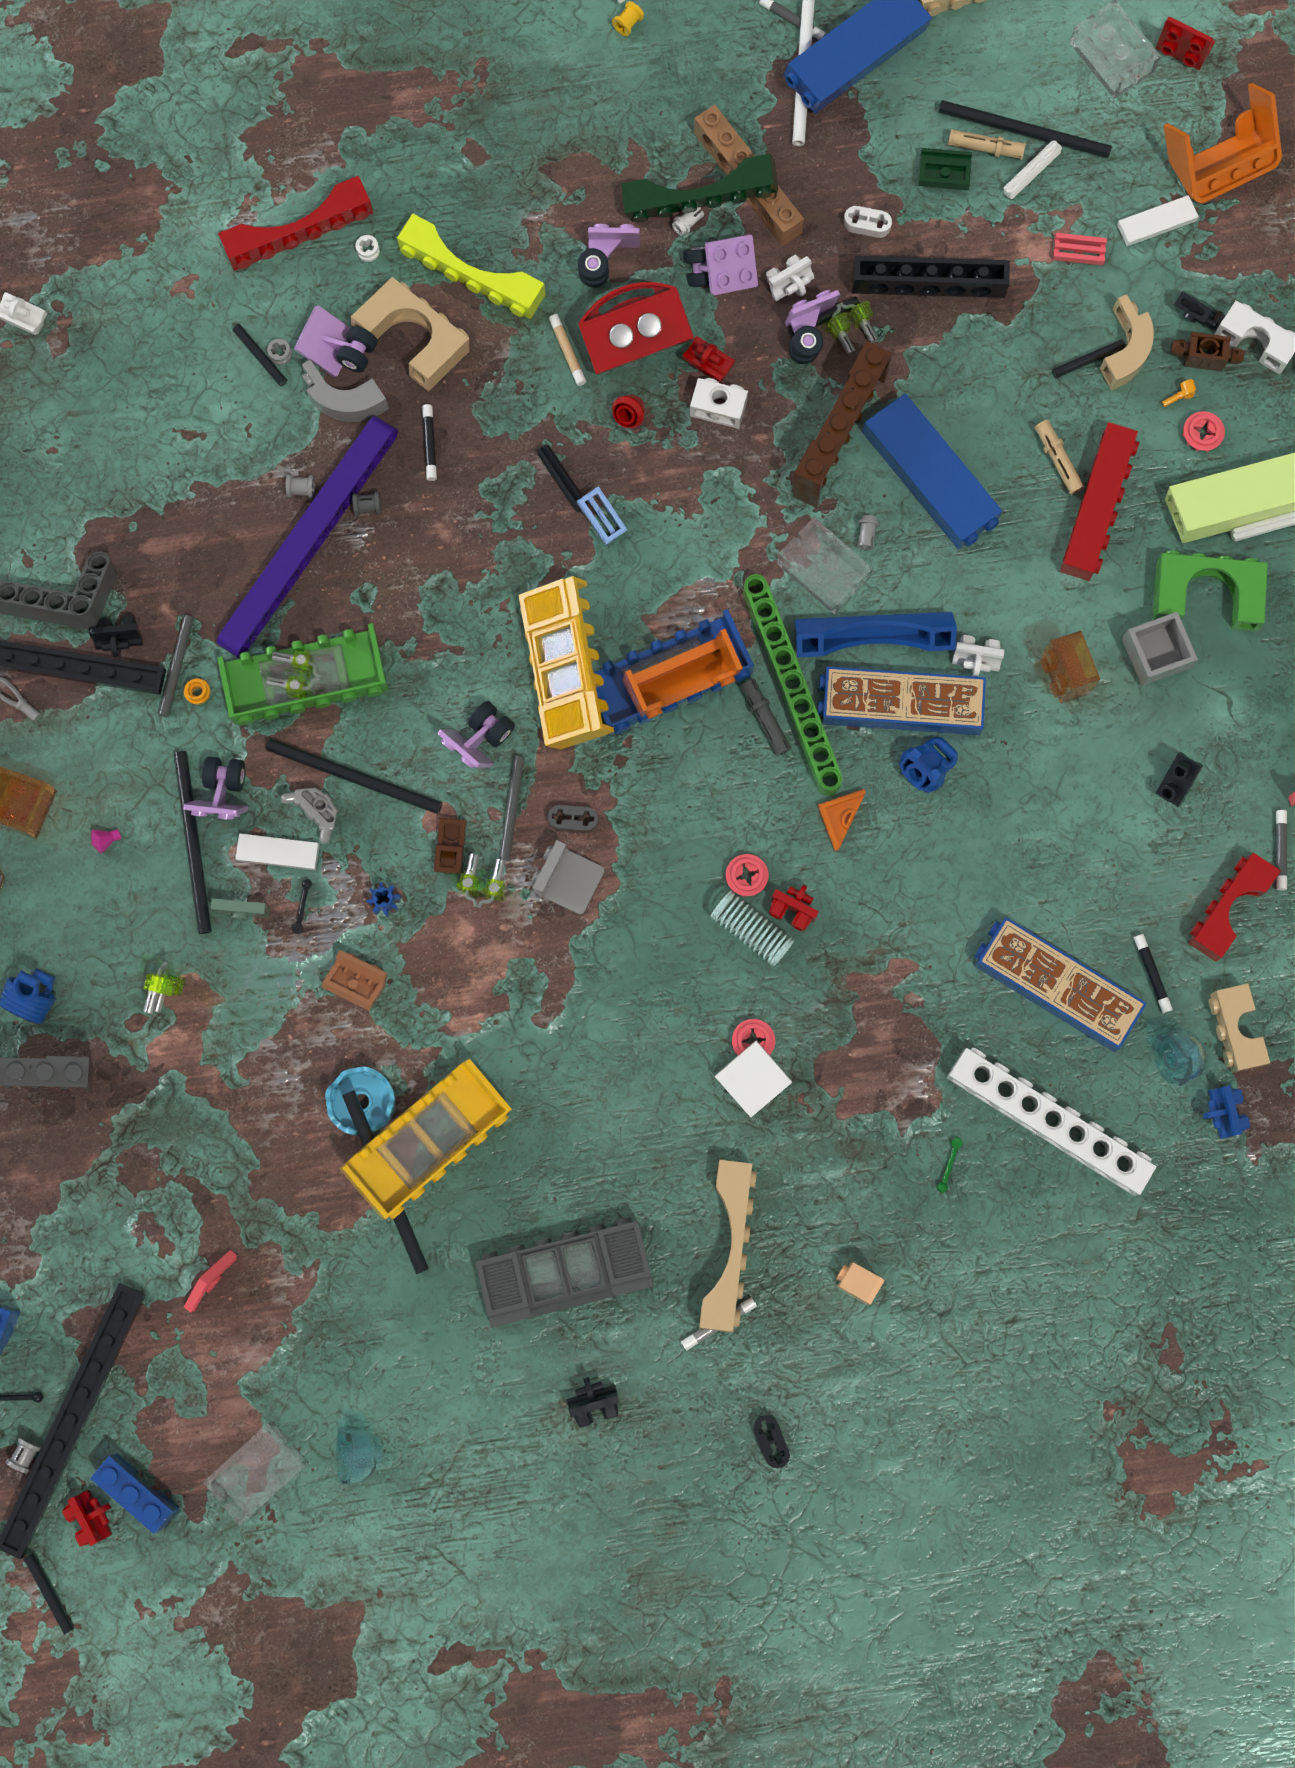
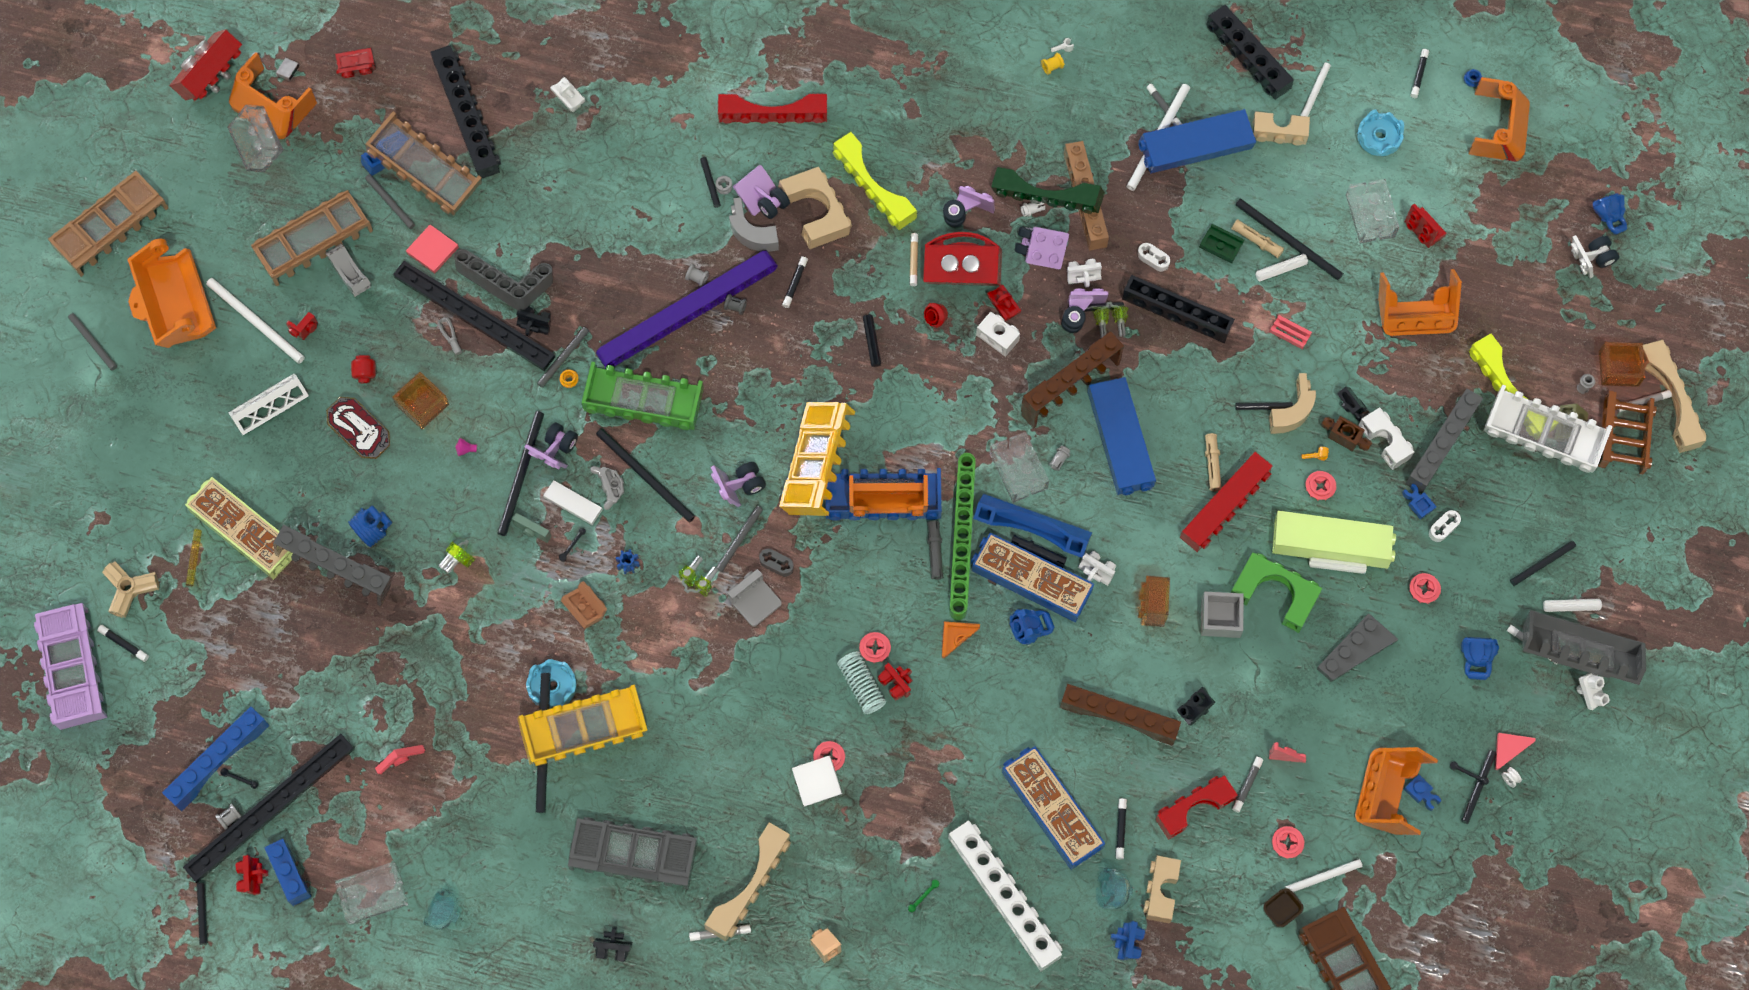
camera: 20 degrees right, 10 degrees down
piece [266,650,321,700] -> none
white bush [356,235,380,262] -> none
reddish brown slope [434,818,467,874] -> none
light blue tile [576,486,628,545] -> none
white tile [1117,195,1199,246] -> none
none -> black pin [1010,534,1067,568]
none -> reddish brown arch [1060,684,1181,746]

